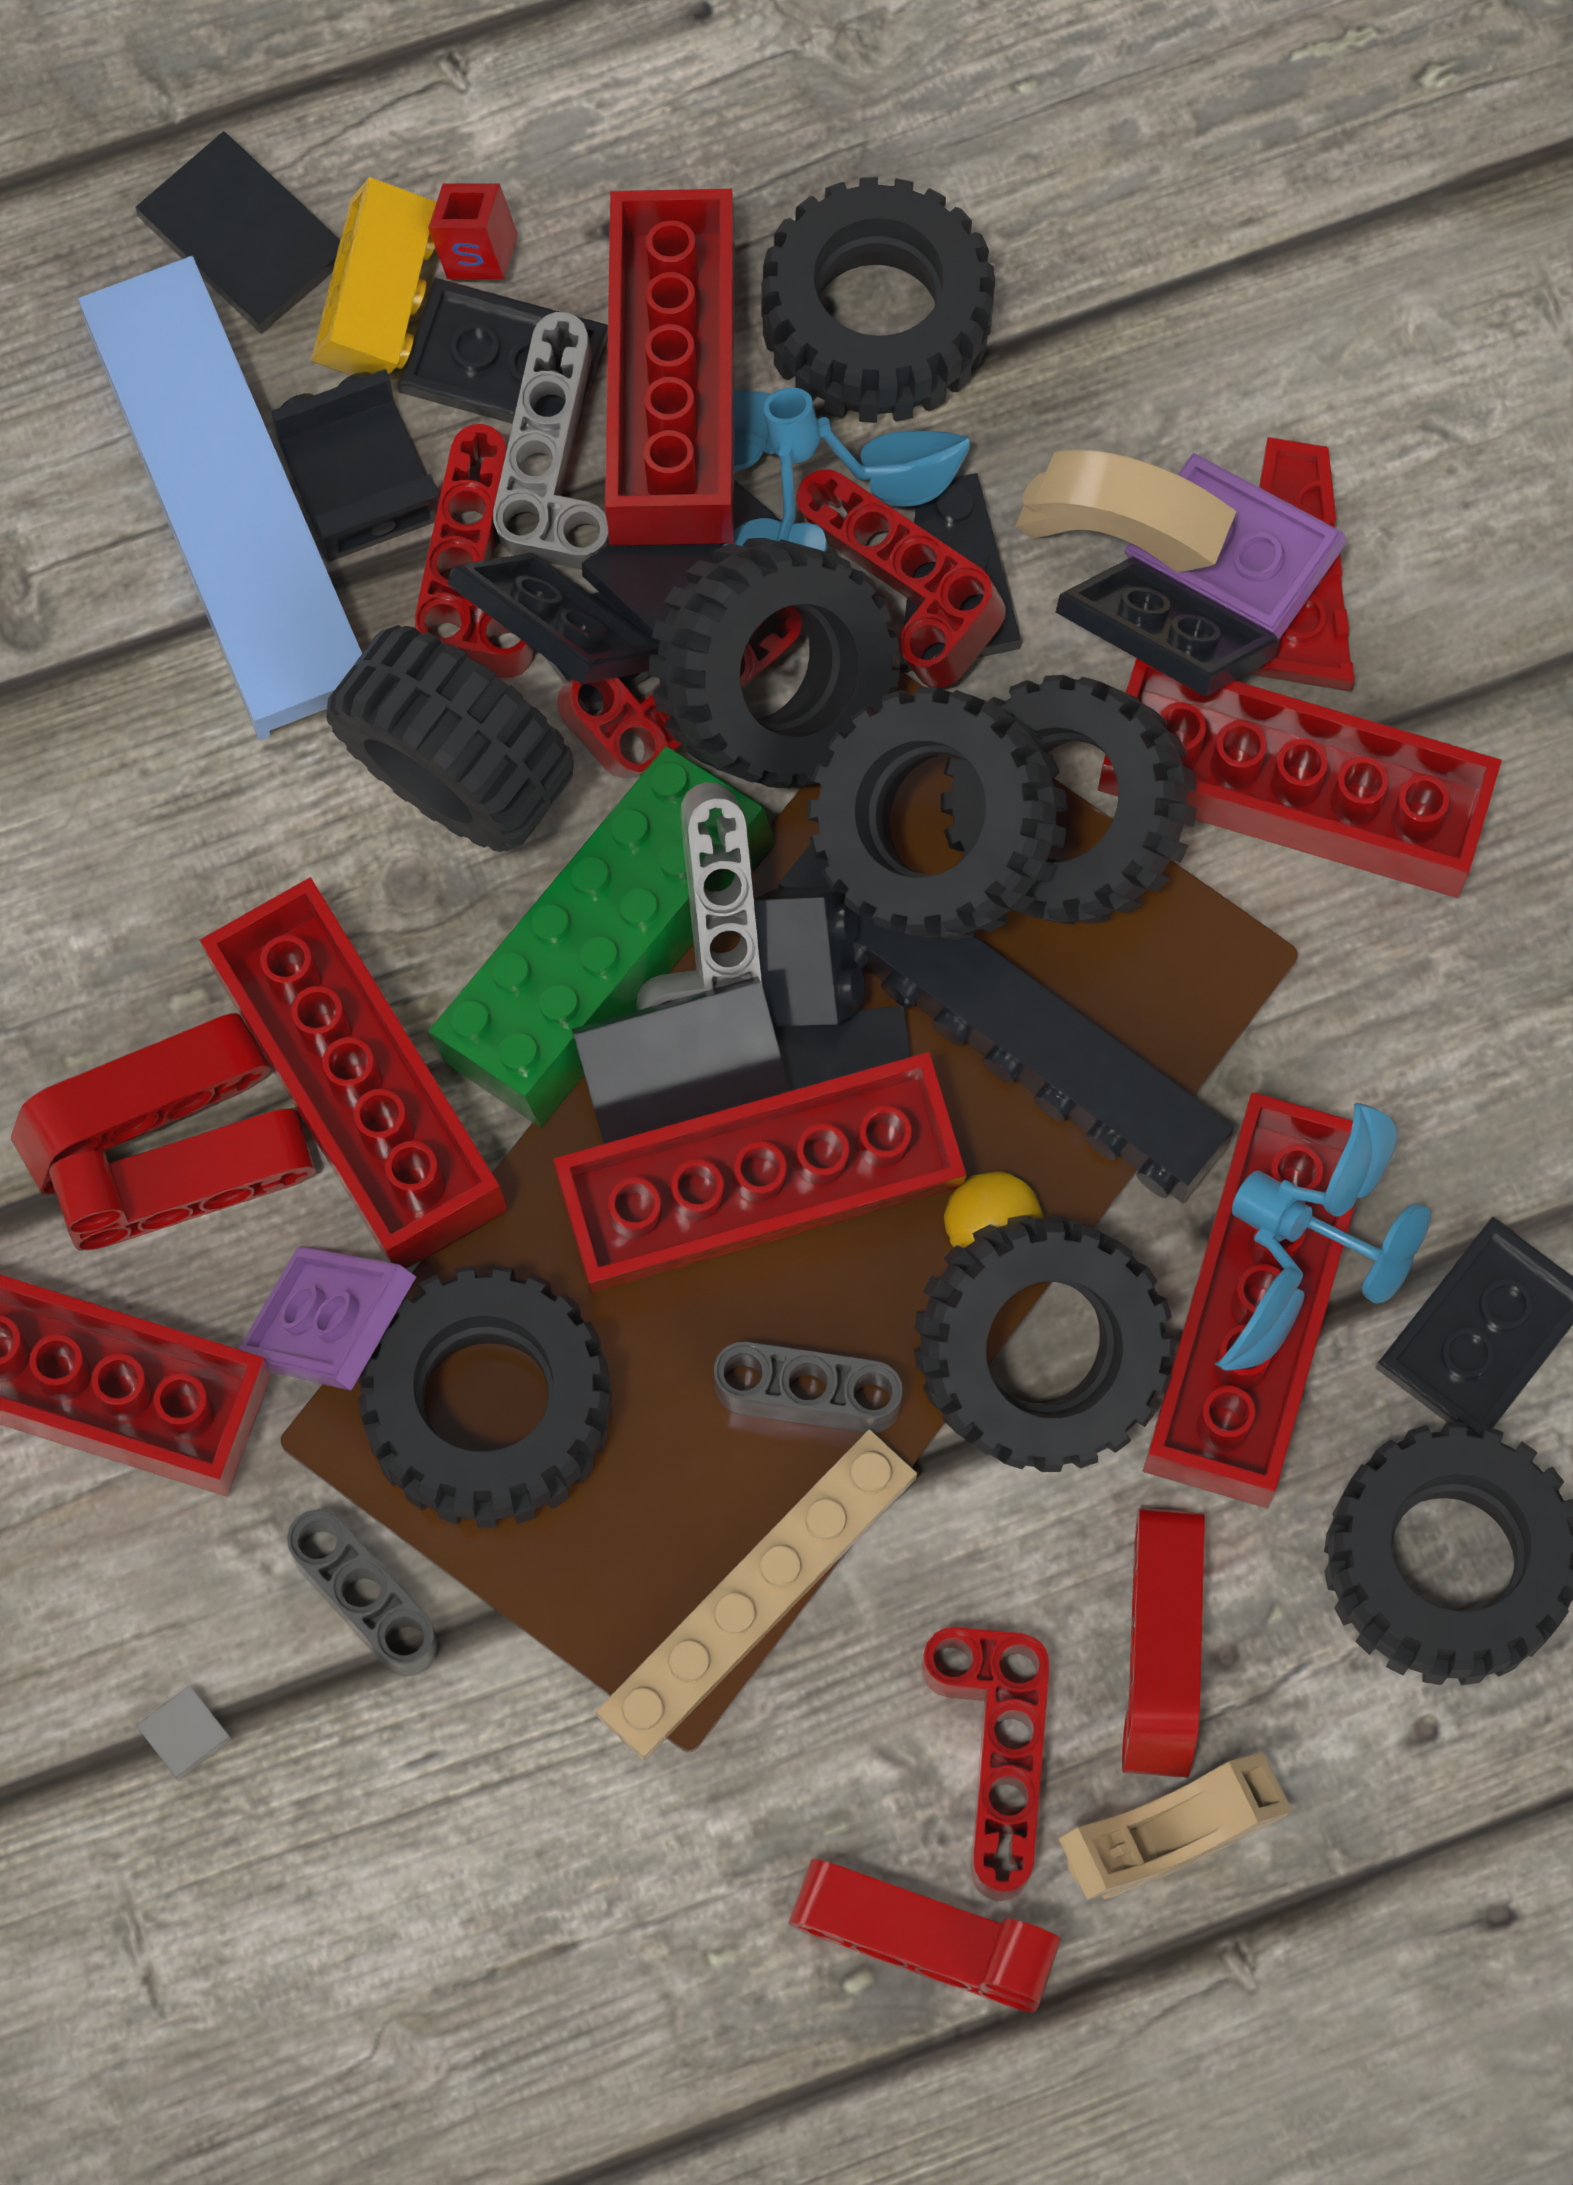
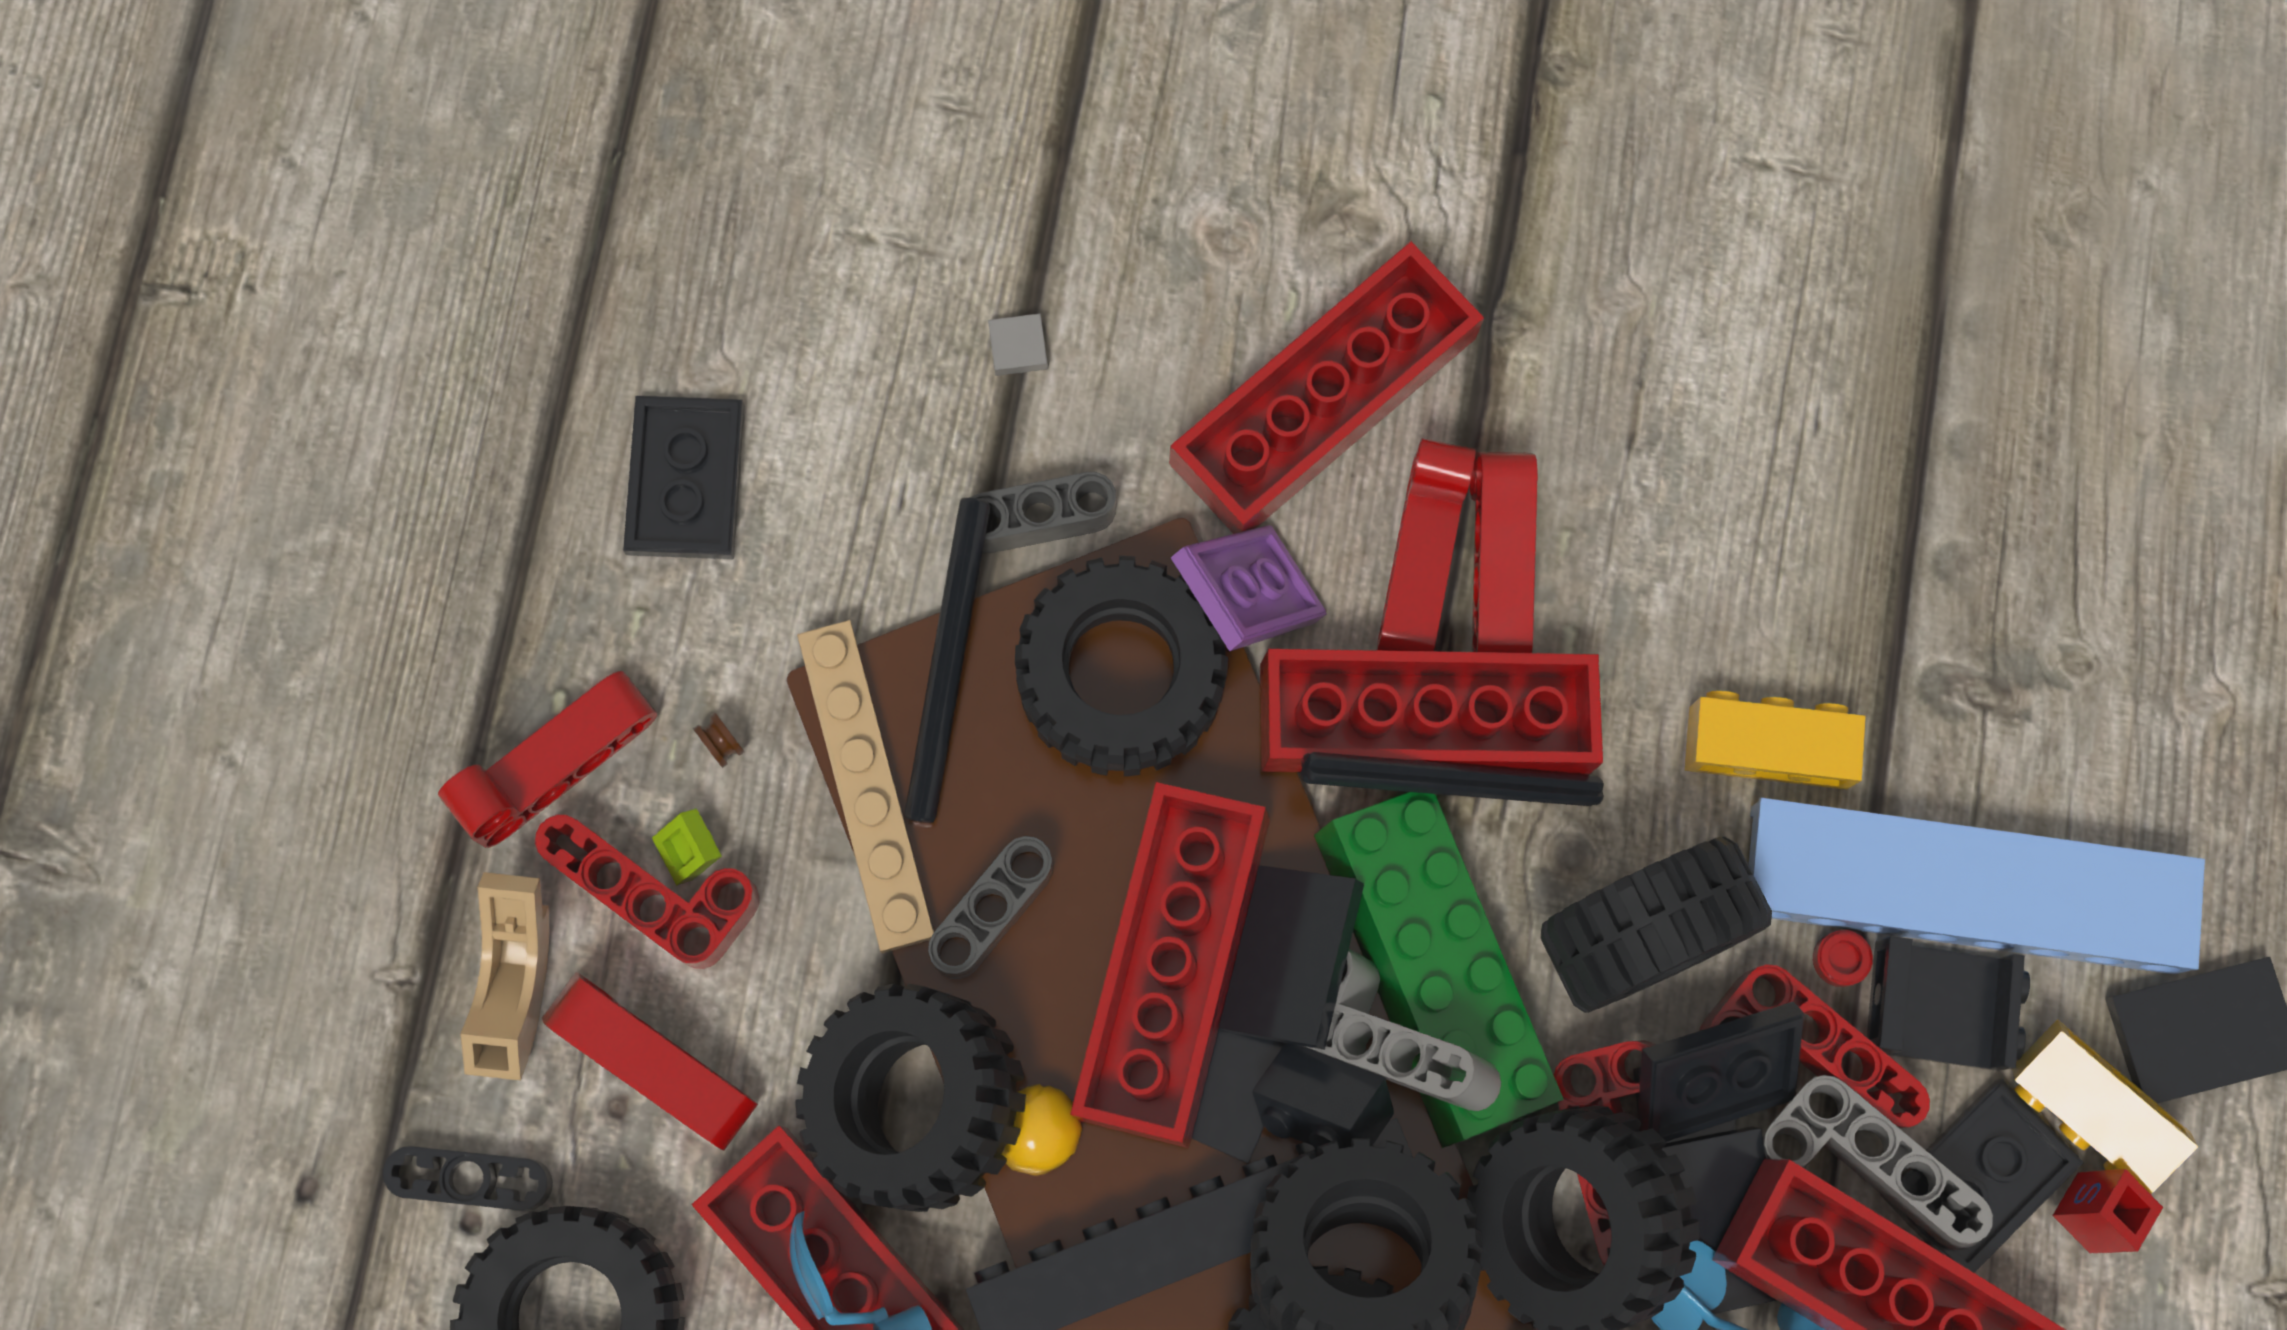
camera: 120 degrees right, 5 degrees up
none -> black beam [383,1146,553,1211]
none -> black tile [623,396,745,559]
none -> lime plate [652,808,722,886]
none -> reddish brown bush [693,713,745,768]
none -> black axle [905,497,990,823]
none -> black axle [1301,752,1604,806]
none -> yellow brick [1684,691,1866,790]
none -> red tile [1813,930,1873,987]

